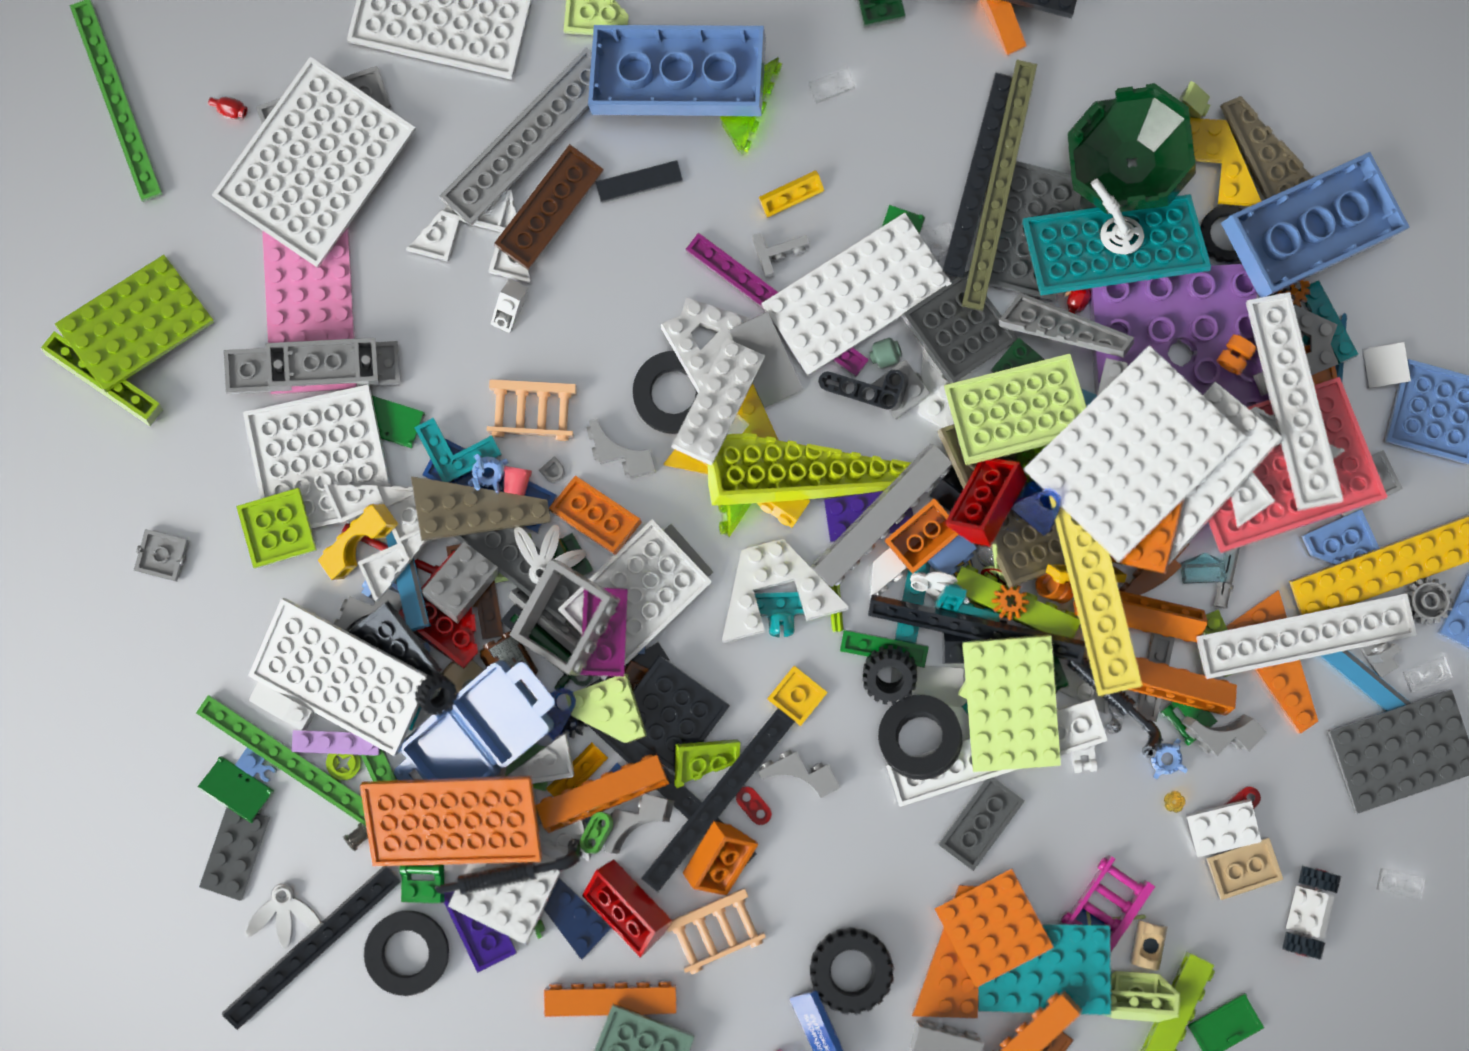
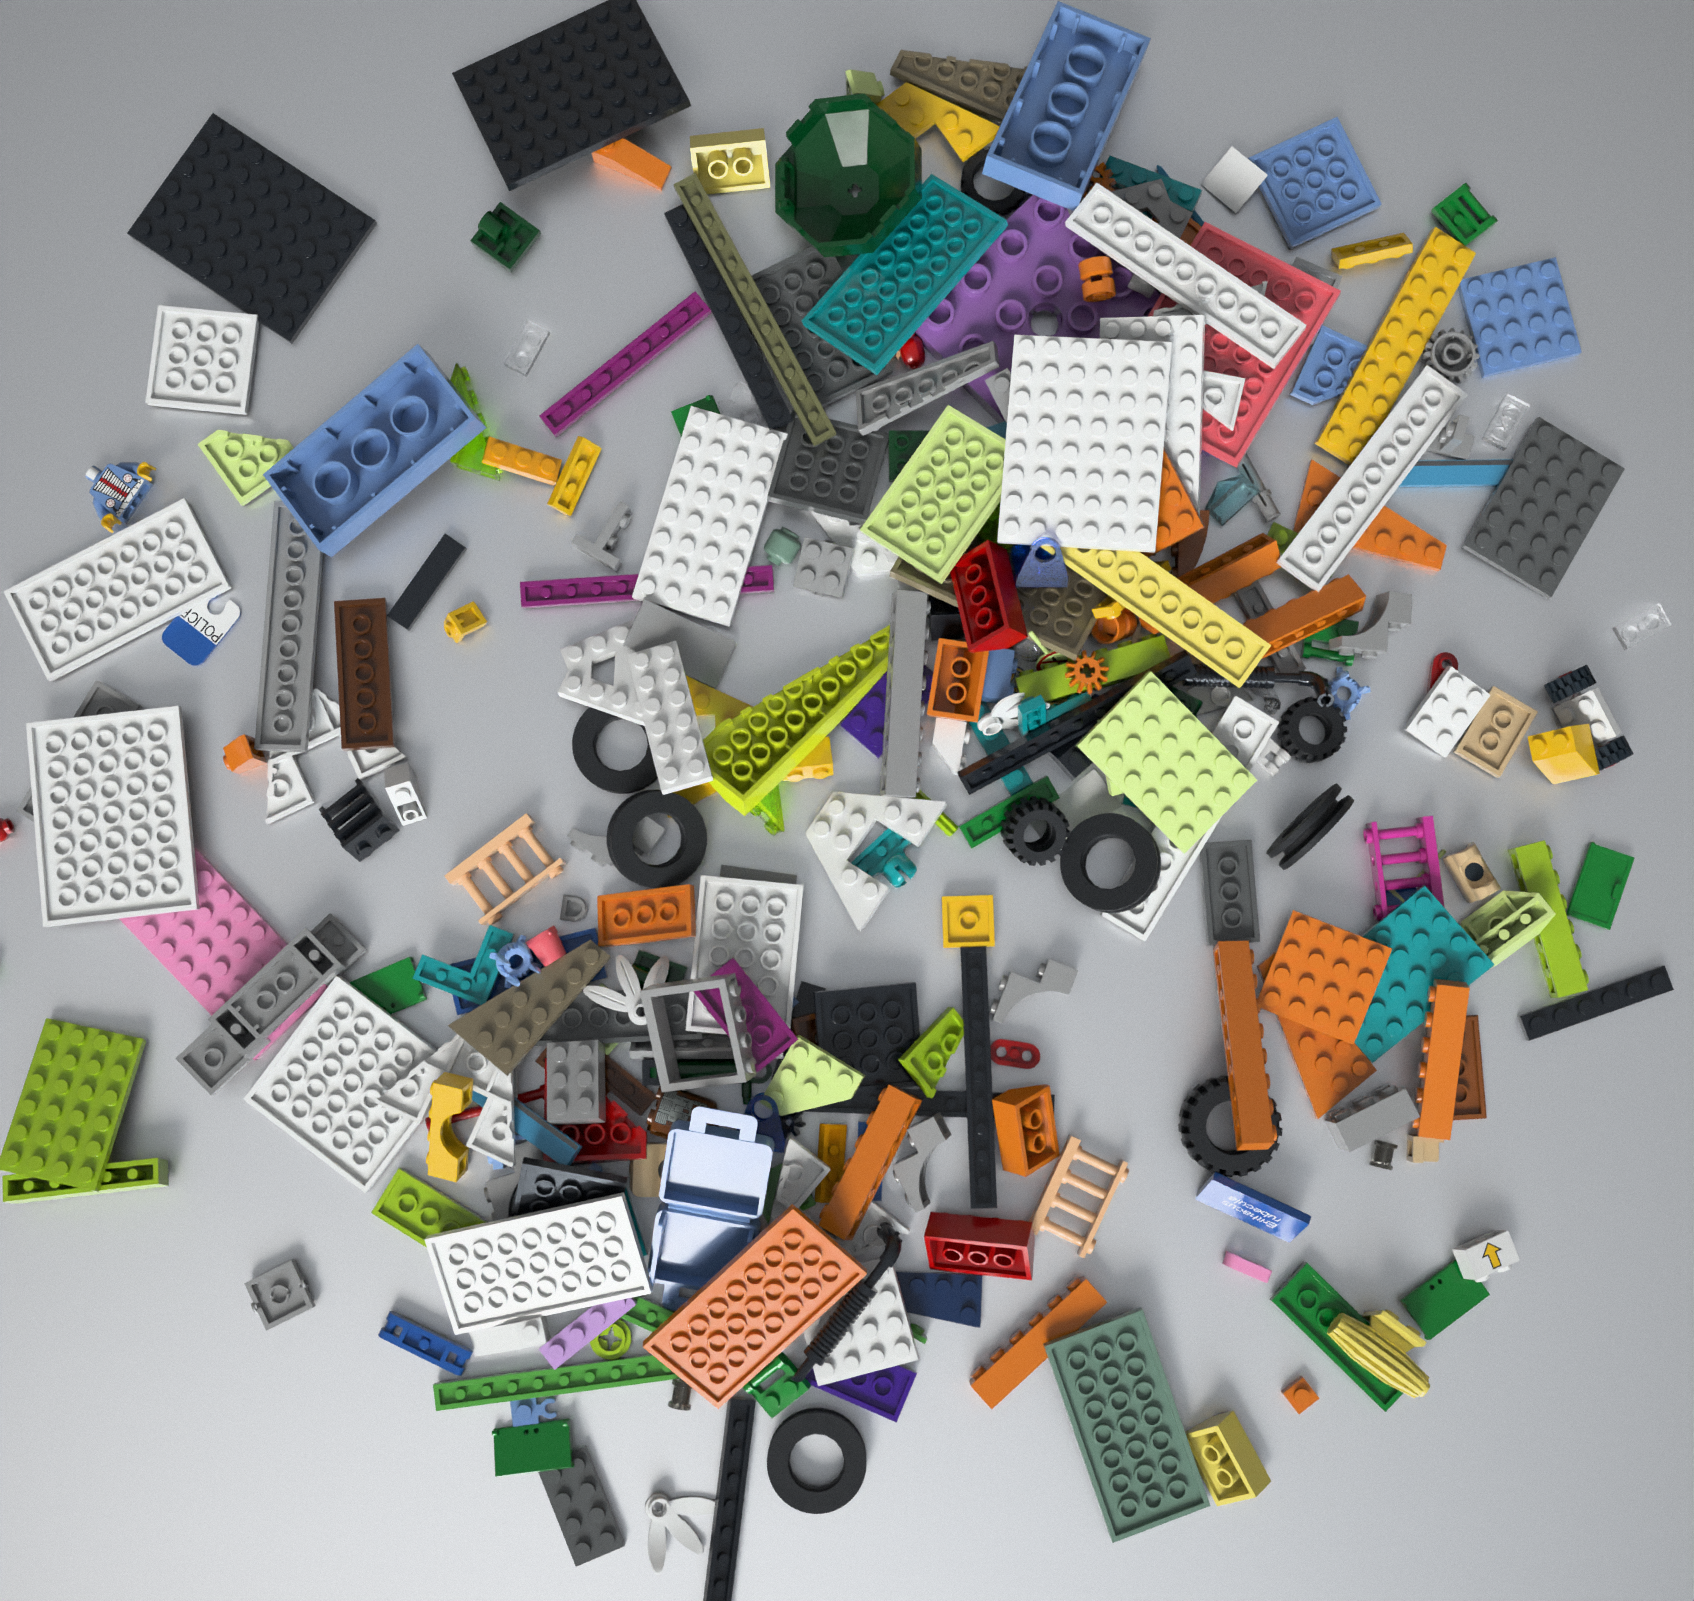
camera: 35 degrees left, 0 degrees up
lime plate [236,488,317,569] -> none
black tyre [414,673,457,715] -> none
bright green plate [580,812,613,854] -> none
black beam [818,369,908,411] -> none
white dish [1091,179,1144,254] -> none
clear yellow plate [1164,791,1185,813] -> none
none -> piece [162,595,241,666]
none -> orange slope [223,734,267,774]
none -> black plate [319,778,400,862]
none -> lime plate [371,1167,488,1247]
none -> blue plate [378,1311,473,1376]
none -> yellow bracket [444,601,487,643]
none -> light orange plate [481,436,562,486]
none -> magenta plate [539,291,711,437]
none -> black tyre [606,789,707,889]
none -> light yellow slope [690,128,770,194]
none -> orange brick [1213,941,1277,1150]
none -> black tyre [1266,783,1354,870]
none -> black tyre [1277,696,1347,763]
none -> yellow plate [1331,233,1413,269]
none -> yellow slope [1527,724,1600,784]

